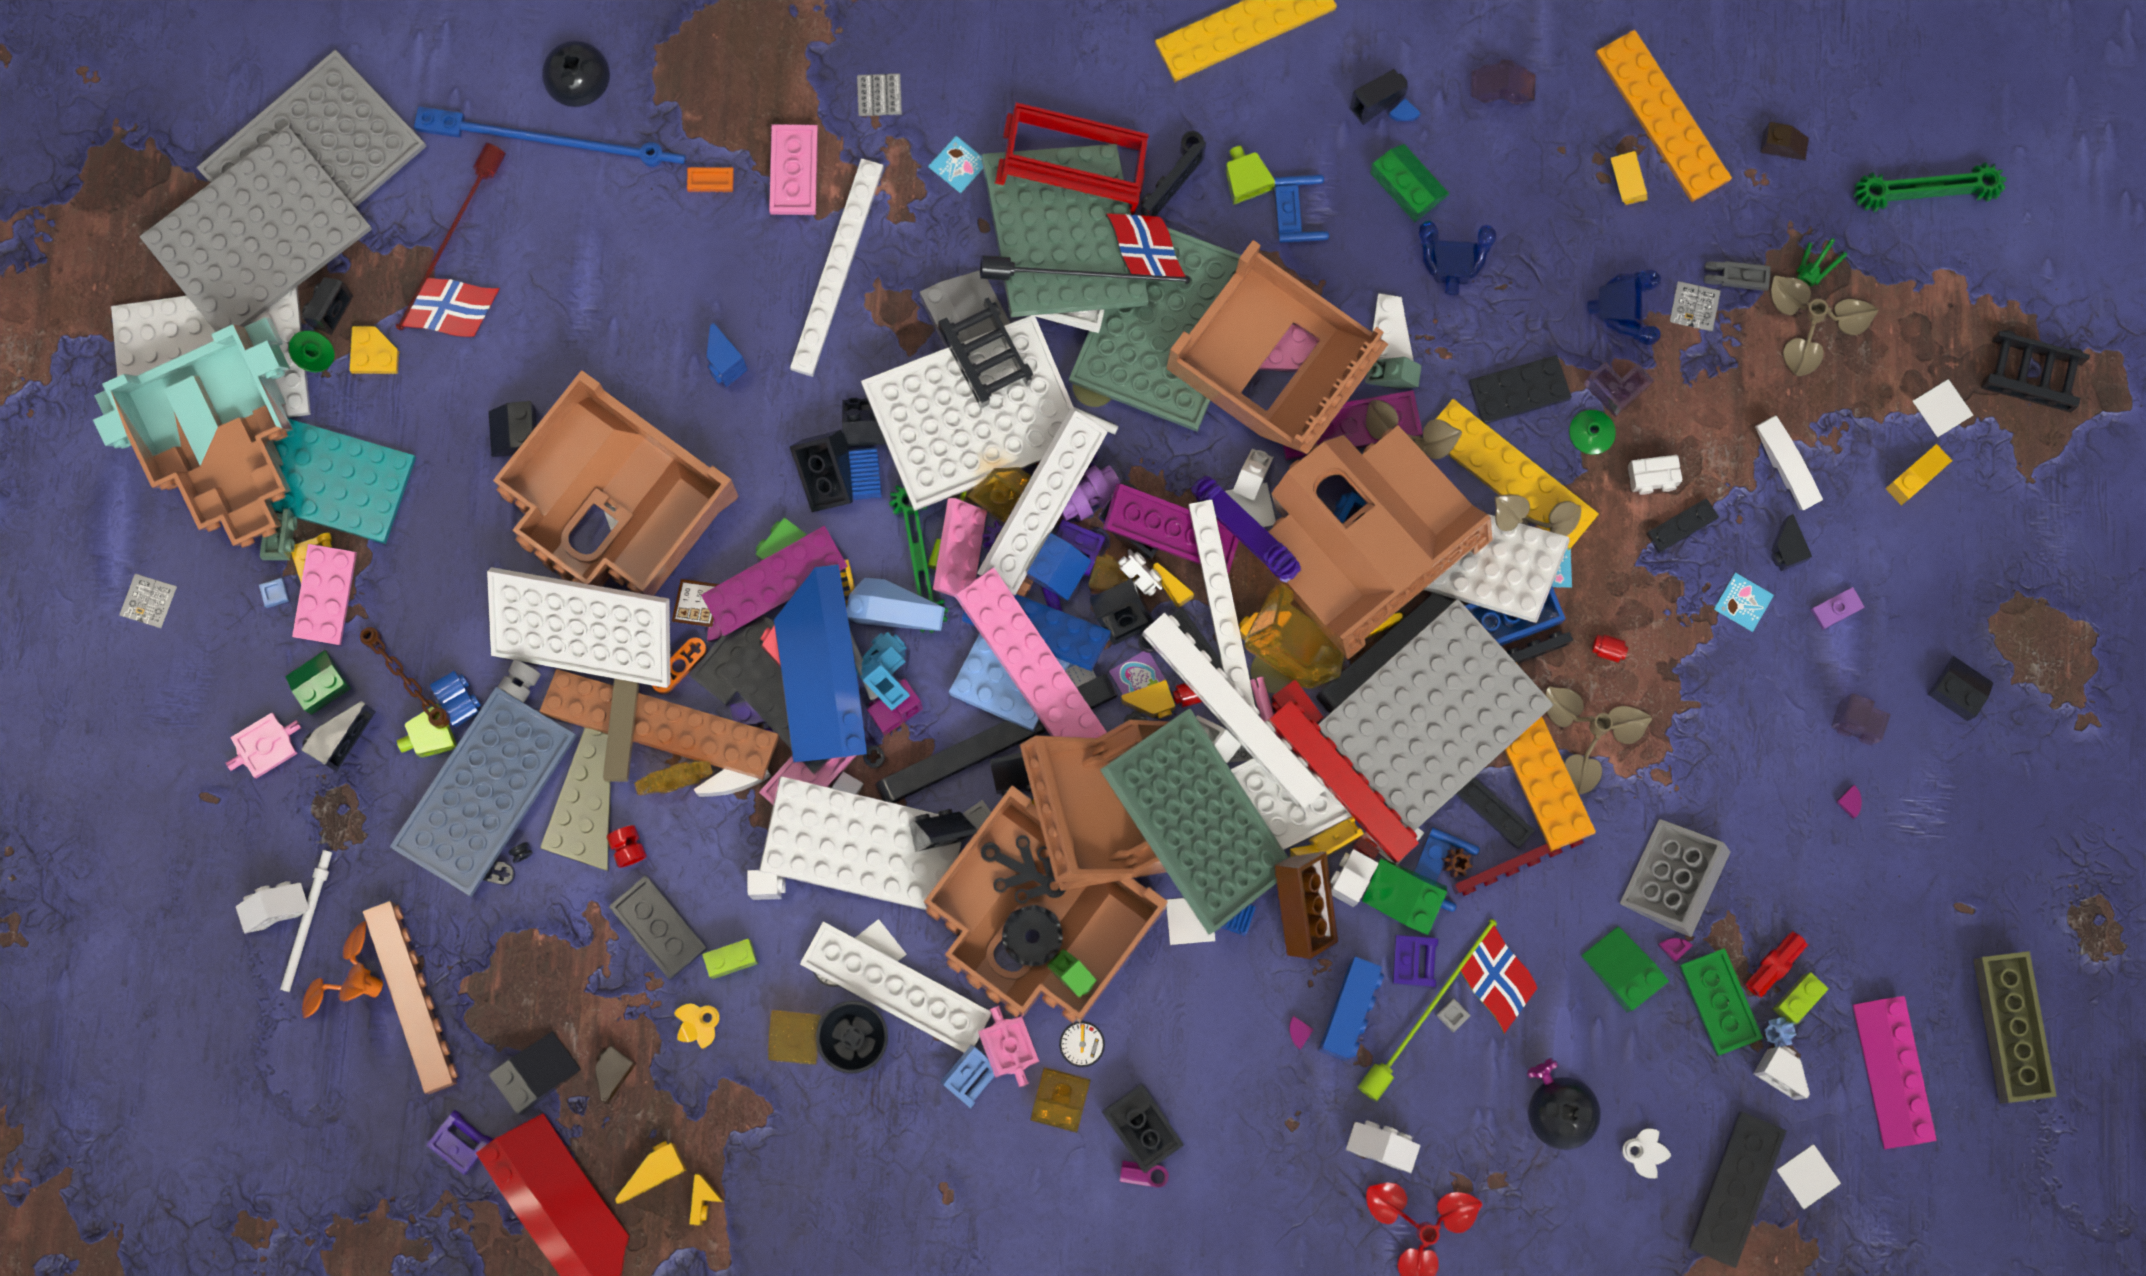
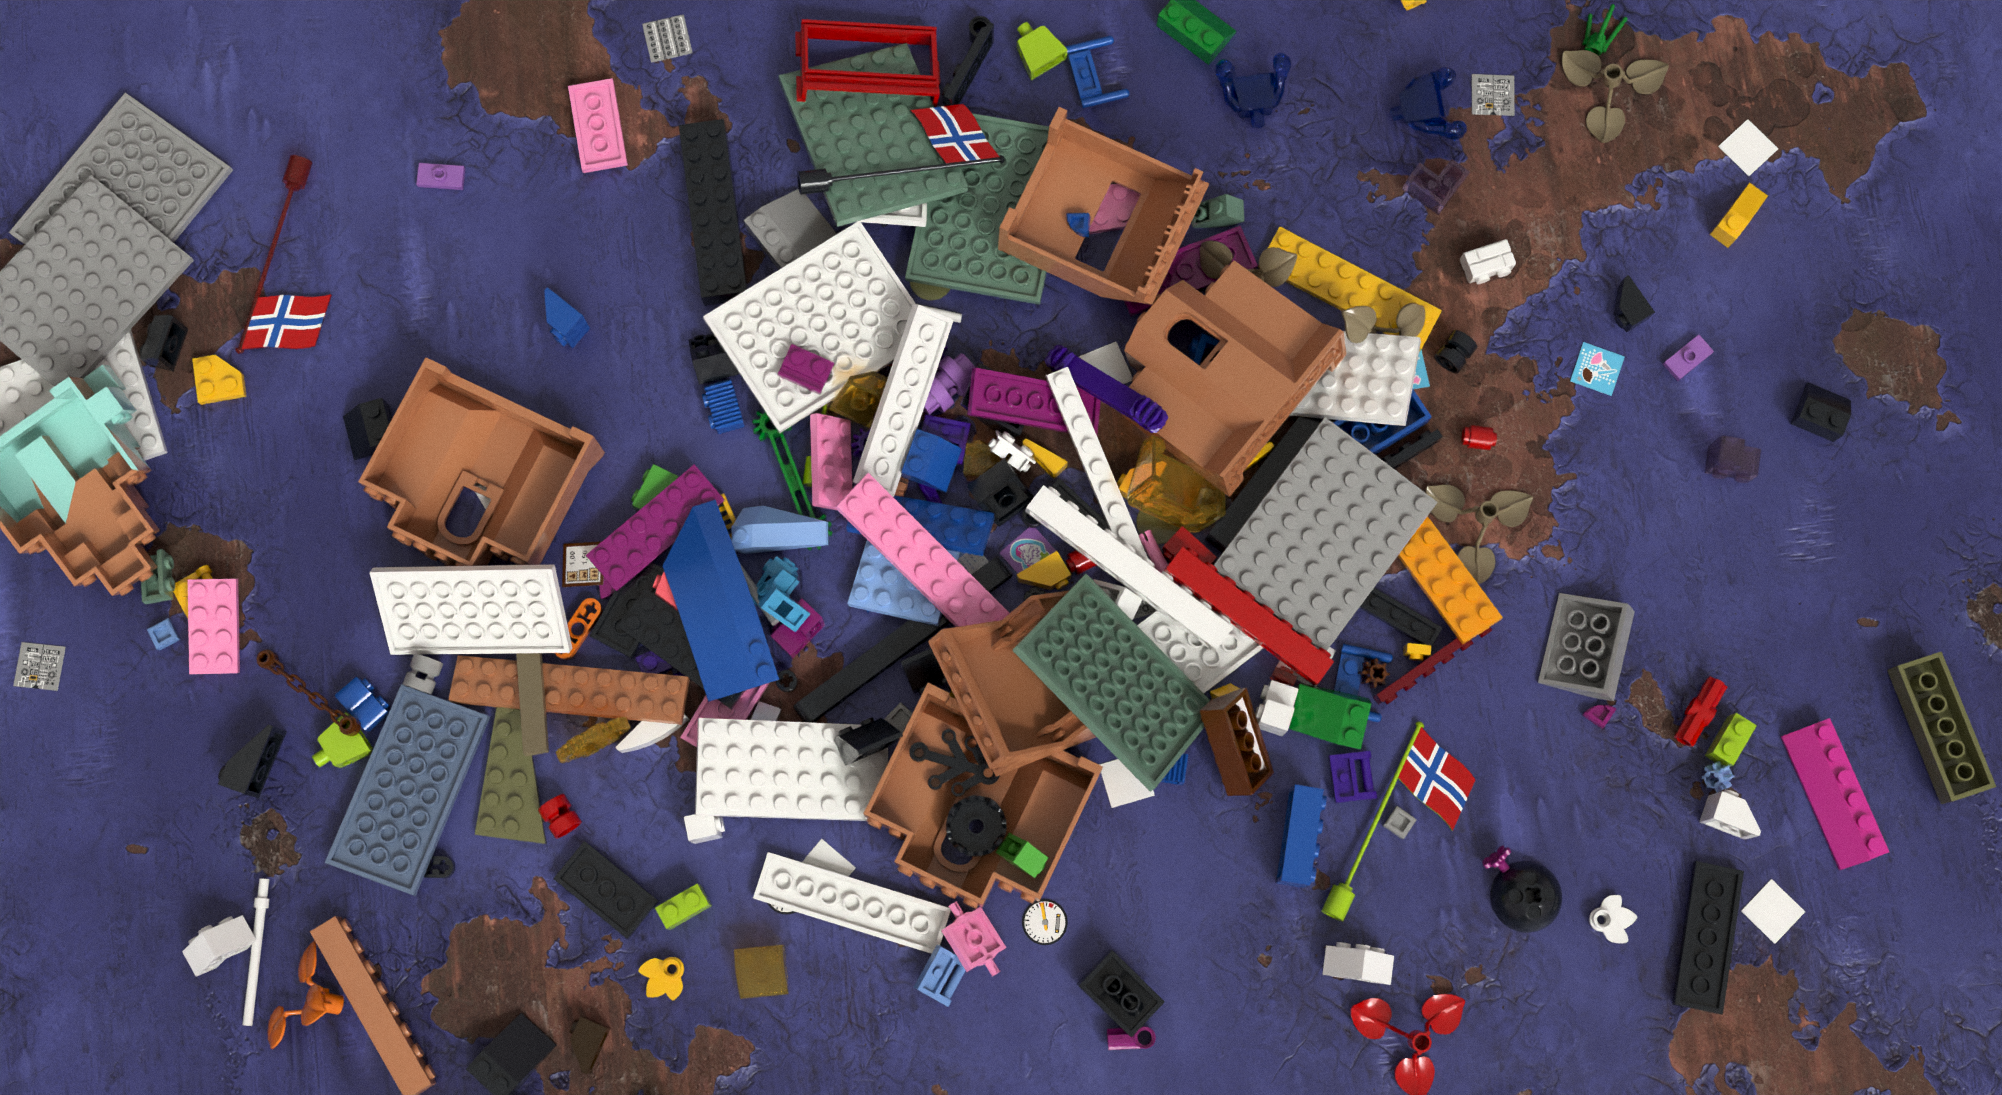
camera: 10 degrees left, 0 degrees up
bright pink plate [226,713,302,779] -> none
teal plate [271,419,416,544] -> none
green slope [285,650,351,715] -> none
green dish [288,331,335,372] -> none
blue bar [414,107,686,167] -> none
black bush [508,842,533,863] -> none
black piece [542,41,610,107] -> none
orange tile [687,167,734,192] -> none
white plate [790,159,884,377] -> none
black slope [790,430,853,512] -> none
black piece [816,1001,888,1074] -> none
medium azure sticker [928,136,983,193] -> none
black fence [938,297,1033,409] -> none
clear yellow slope [1030,1067,1091,1133] -> none
white slope [1233,449,1273,501] -> none
magenta tile [1289,1016,1314,1050] -> none
yellow hinge [1309,816,1364,857] -> none
white wing [1372,294,1413,361] -> none
black plate [1468,355,1572,424] -> none
green dish [1569,410,1616,455] -> none
green slope [1581,926,1669,1013] -> none
black plate [1646,498,1719,554] -> none
green plate [1679,948,1763,1056] -> none
dark grey hinge [1704,261,1771,291] -> none
white slope [1755,416,1823,510] -> none
magenta tile [1836,785,1862,819] -> none
black fence [1981,330,2090,413] -> none
none -> medium lavender plate [416,163,466,190]
none -> black brick [679,119,748,306]
none -> magenta plate [777,344,834,395]
none -> blue tile [1066,213,1091,237]
none -> yellow plate [1403,643,1431,661]
none -> black wheel [1434,330,1478,374]

